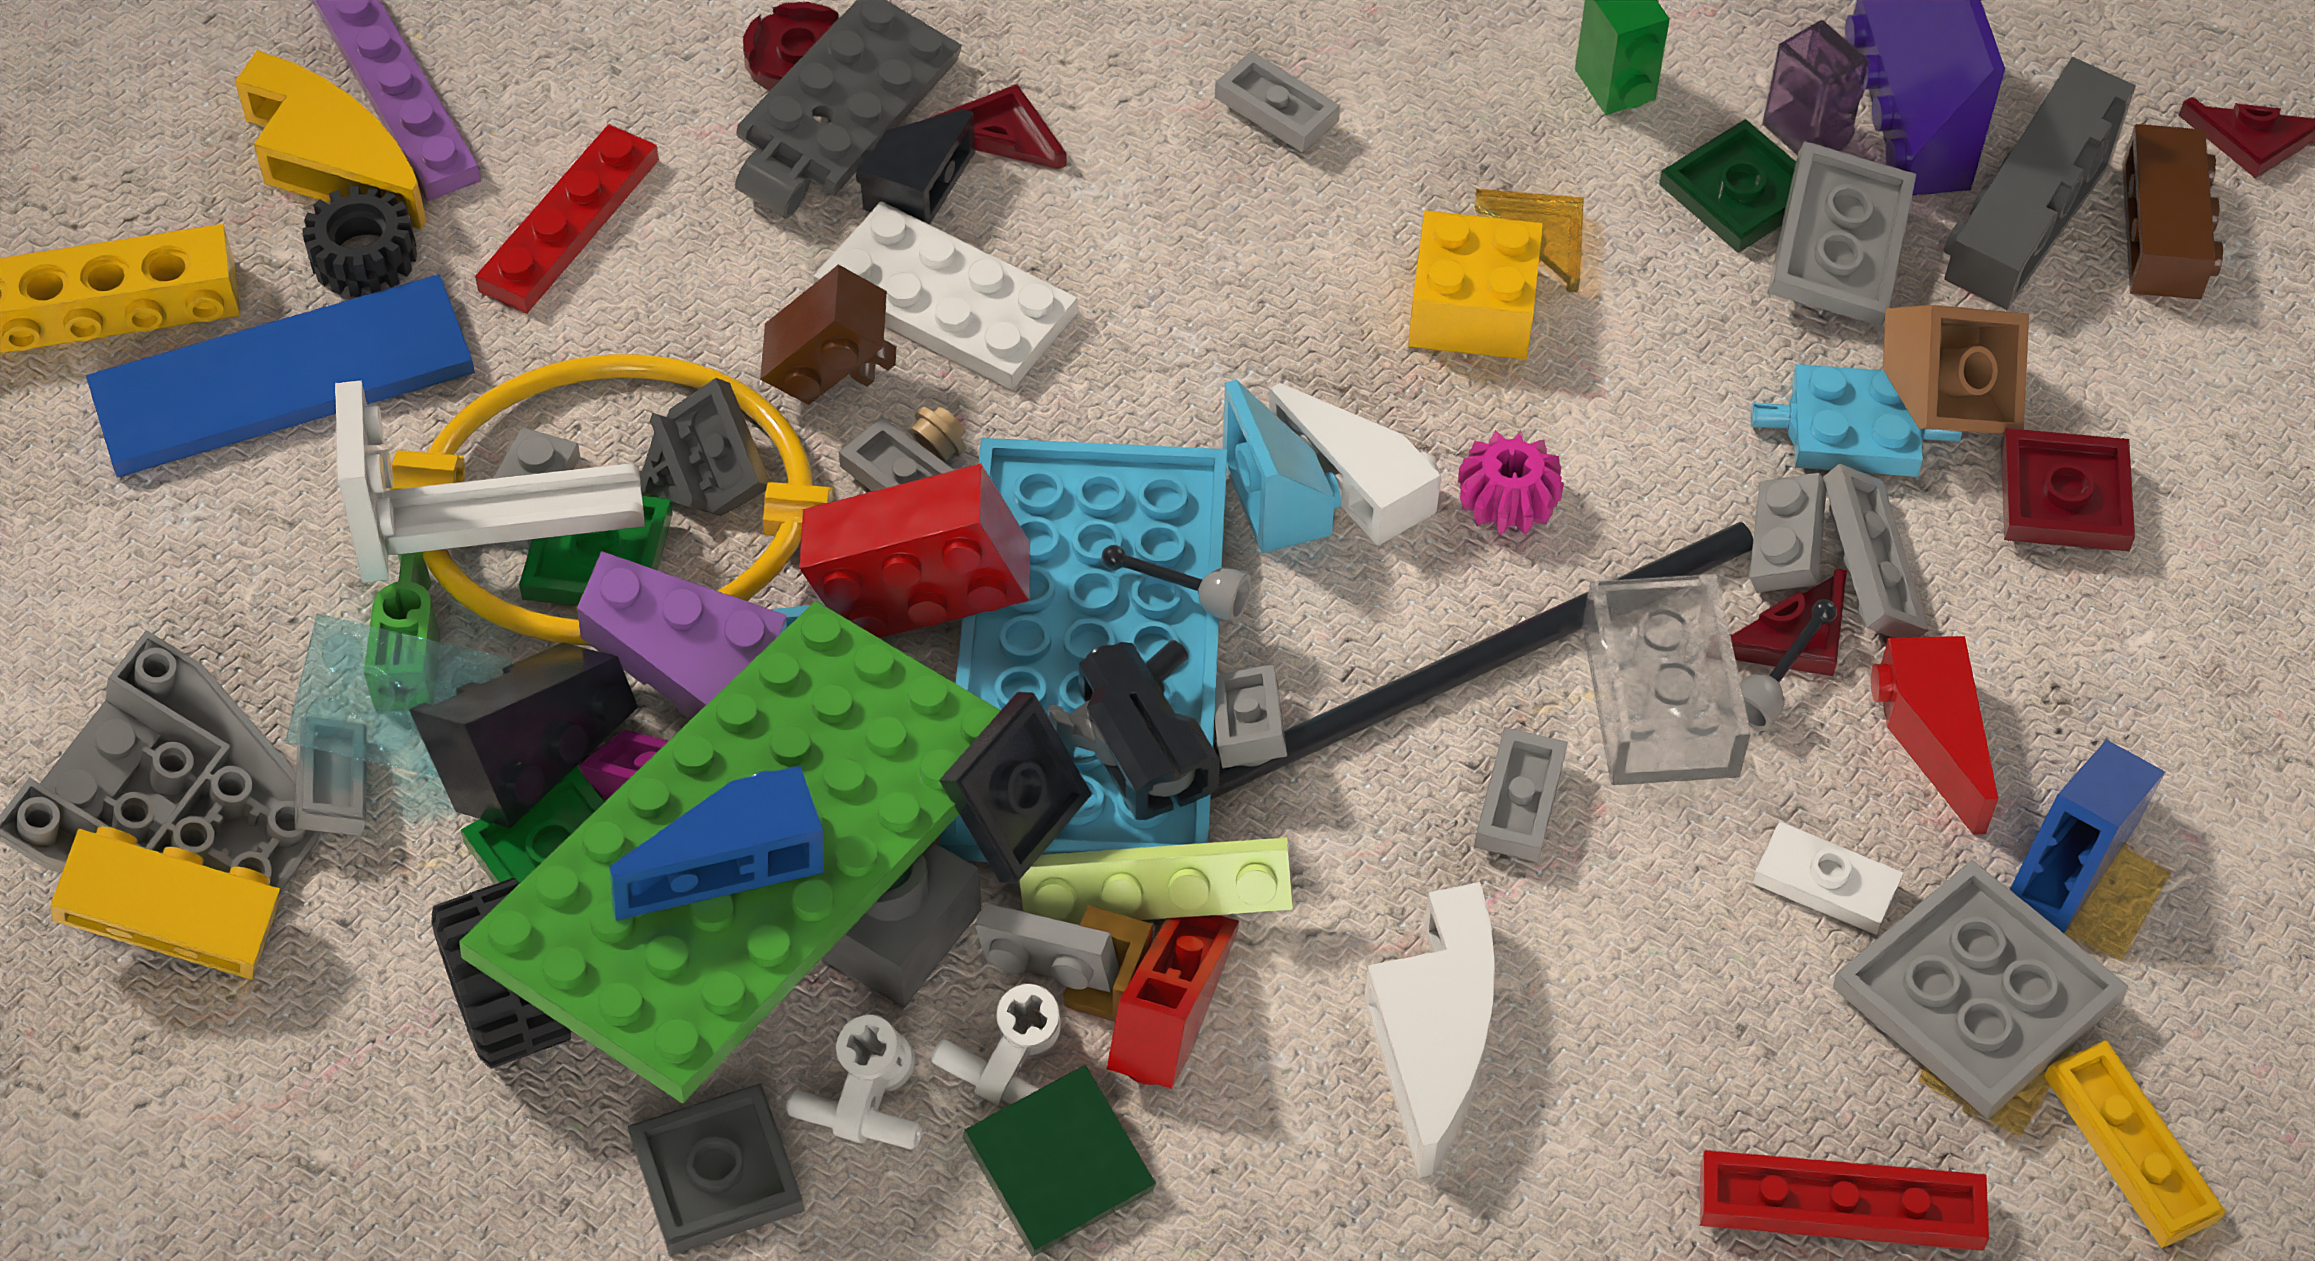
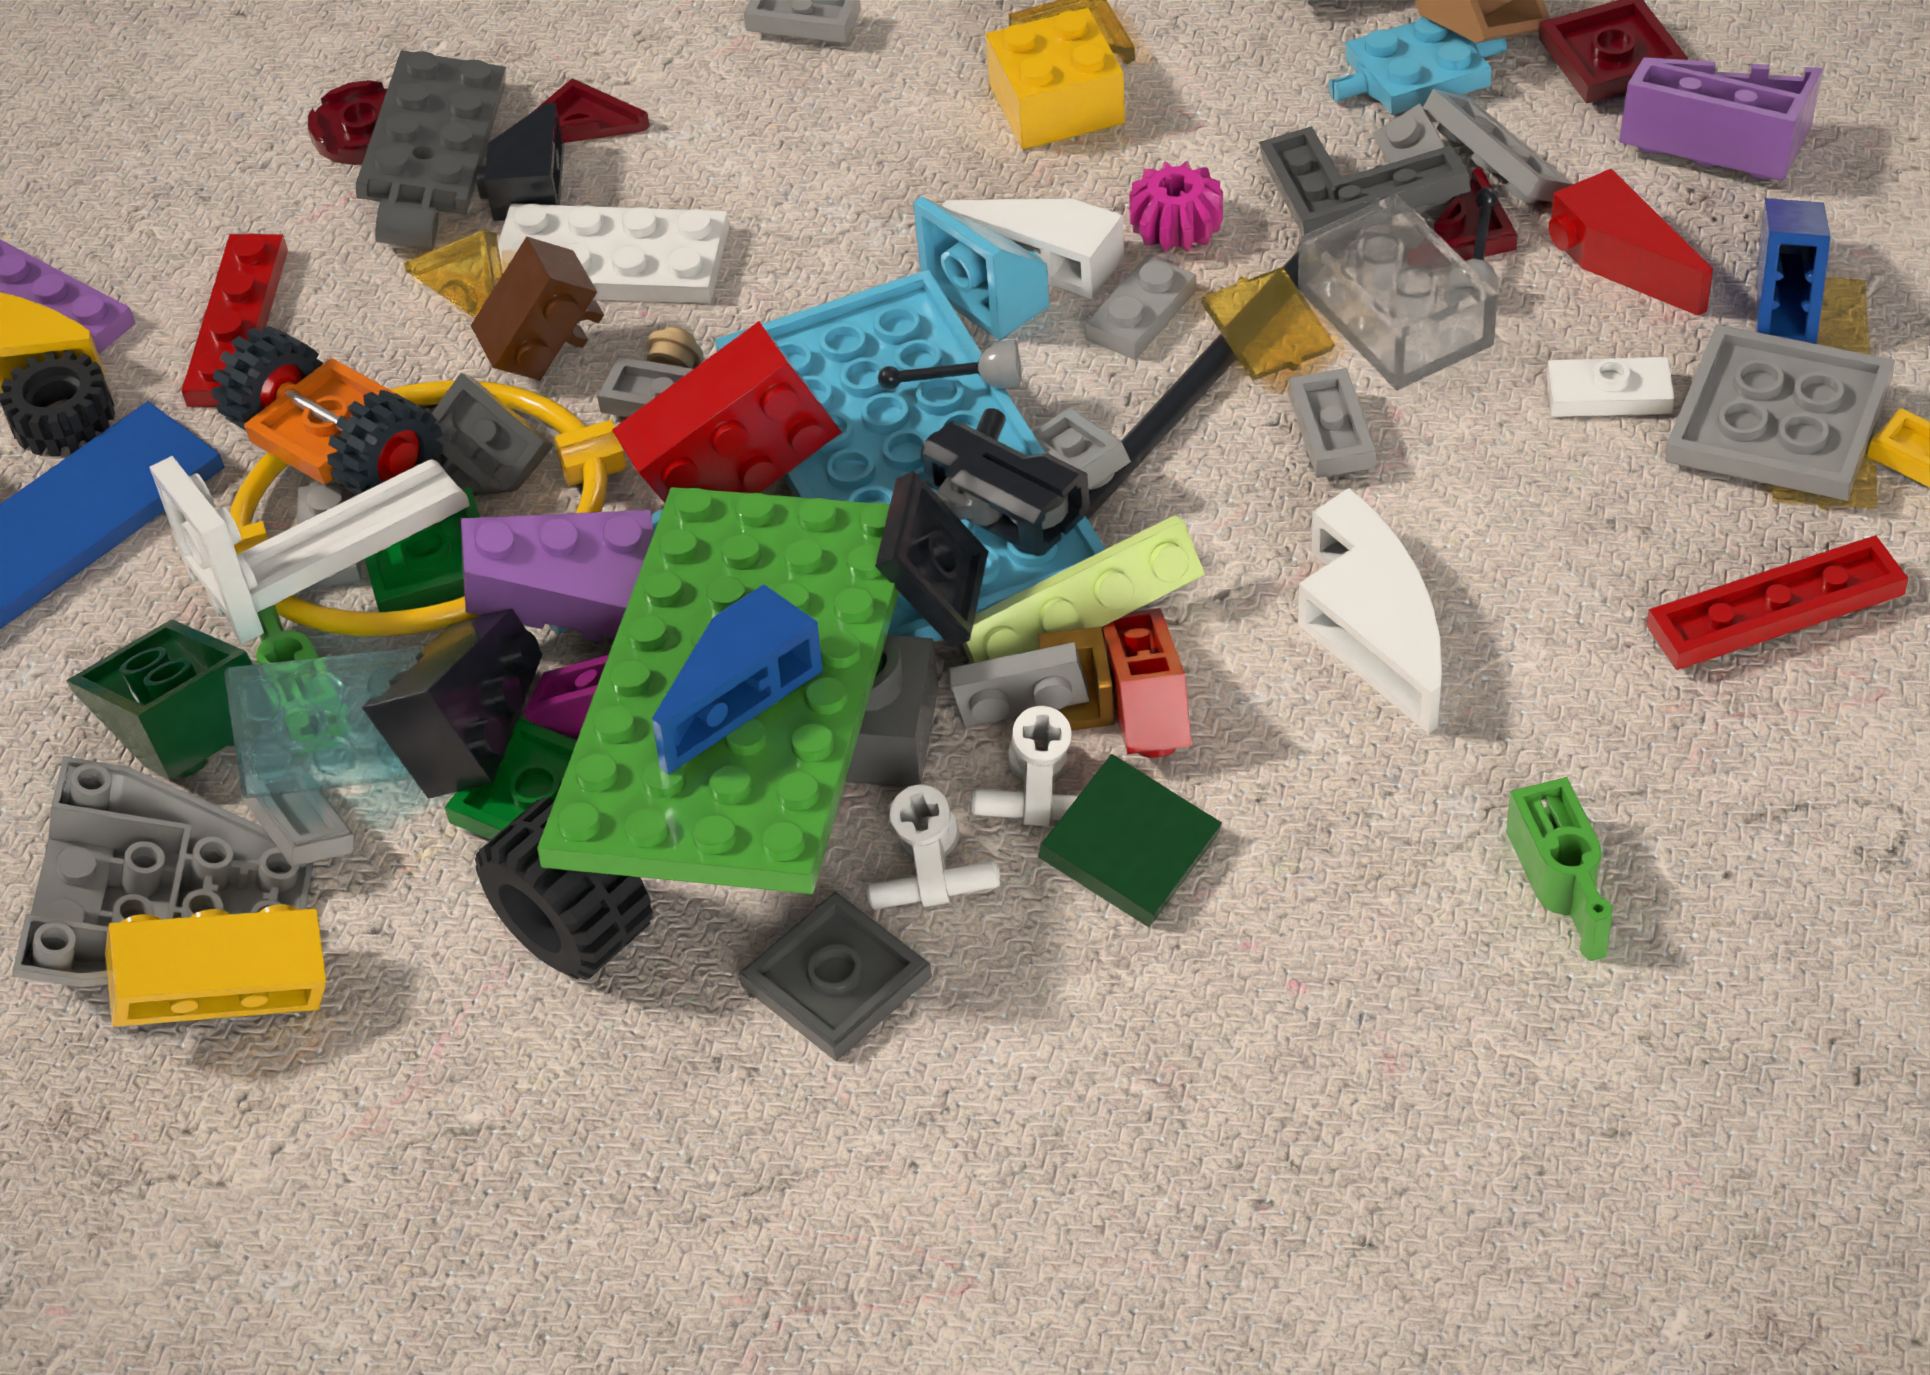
camera: 20 degrees left, 5 degrees down
none -> dark green slope [66,619,277,780]
none -> plate [212,326,443,495]
none -> clear yellow tile [404,230,503,318]
none -> light grey plate [1086,255,1196,360]
none -> clear yellow piece [1201,267,1335,381]
none -> dark grey plate [1259,126,1471,241]
none -> medium lavender wedge [1619,57,1823,181]

